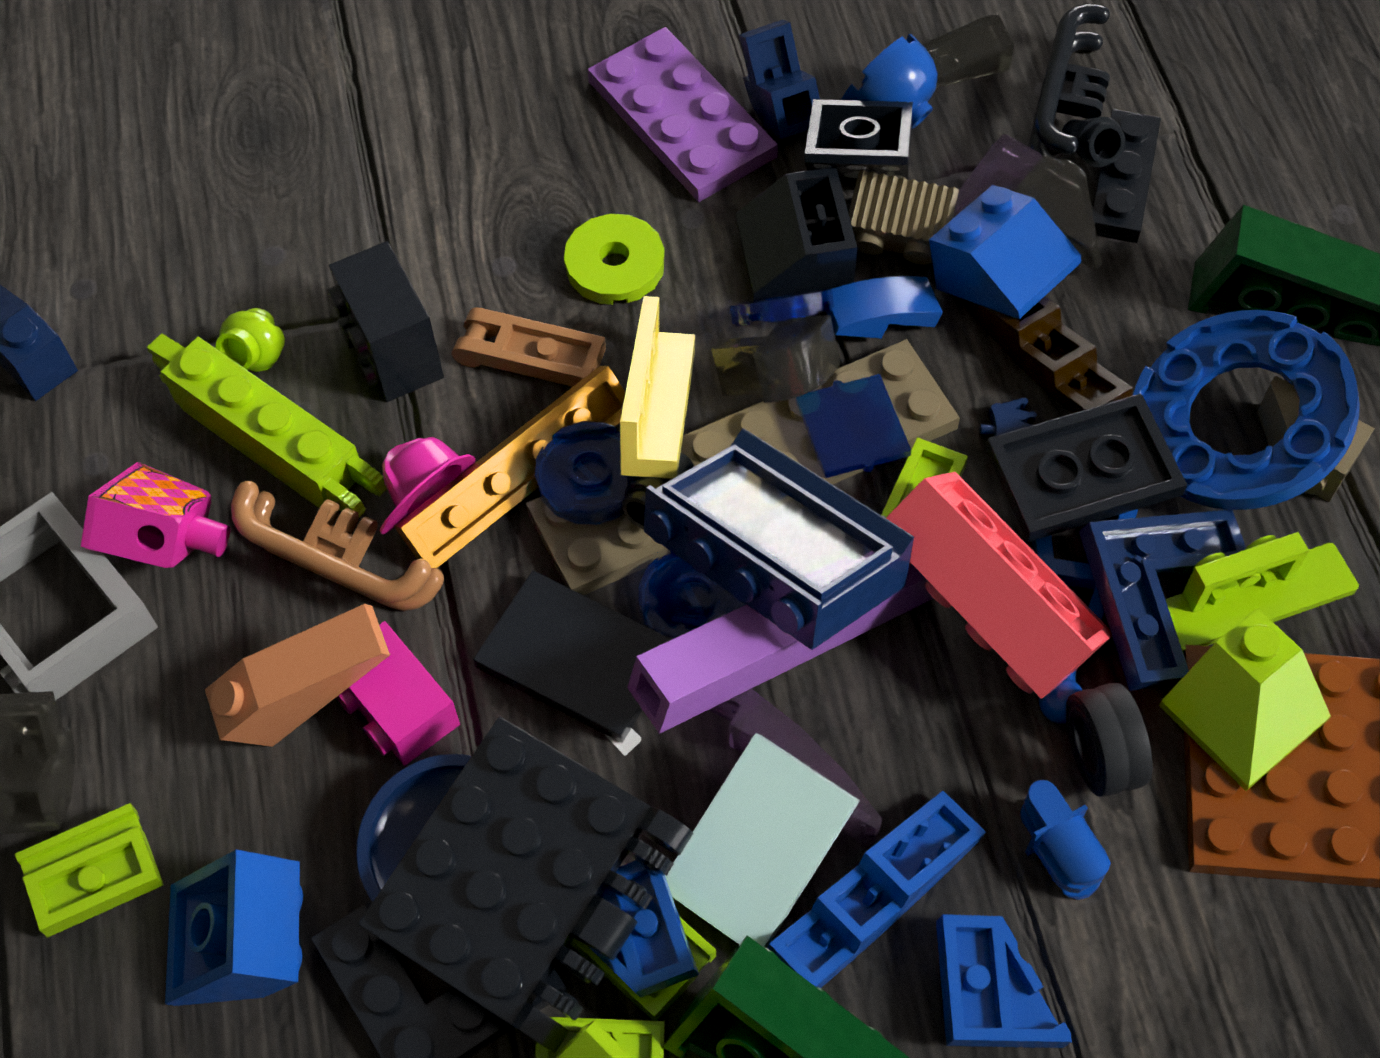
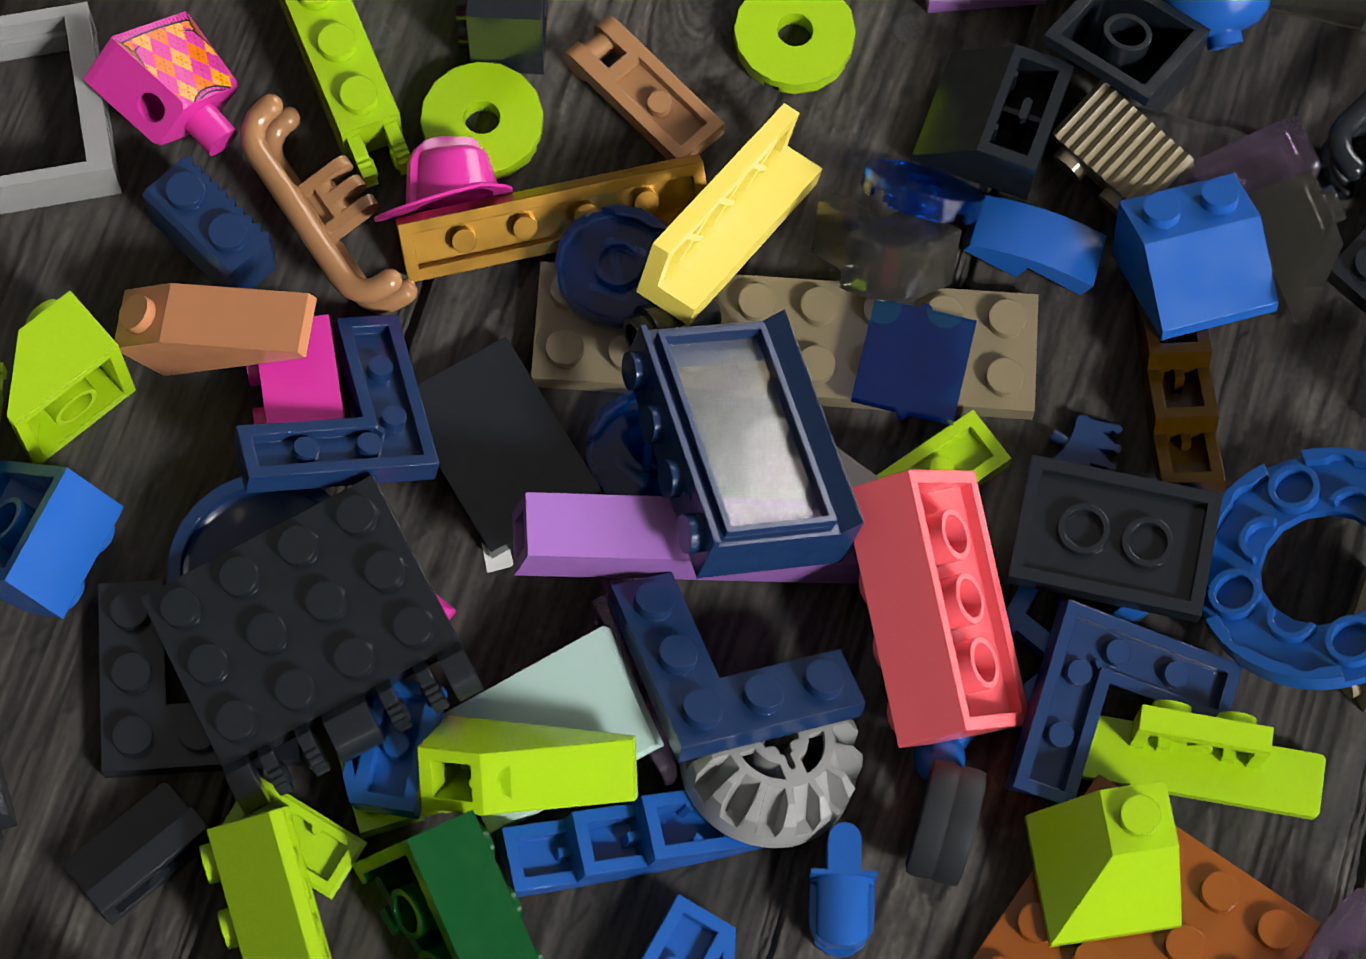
camera: 25 degrees right, 10 degrees up
none -> lime slope [7,291,136,464]
none -> dark blue brick [142,157,276,289]
none -> dark blue plate [233,315,440,493]
none -> lime slope [417,715,638,816]
none -> lime tile [421,62,544,179]
none -> dark blue plate [608,572,866,763]
none -> light grey gear [679,719,863,848]

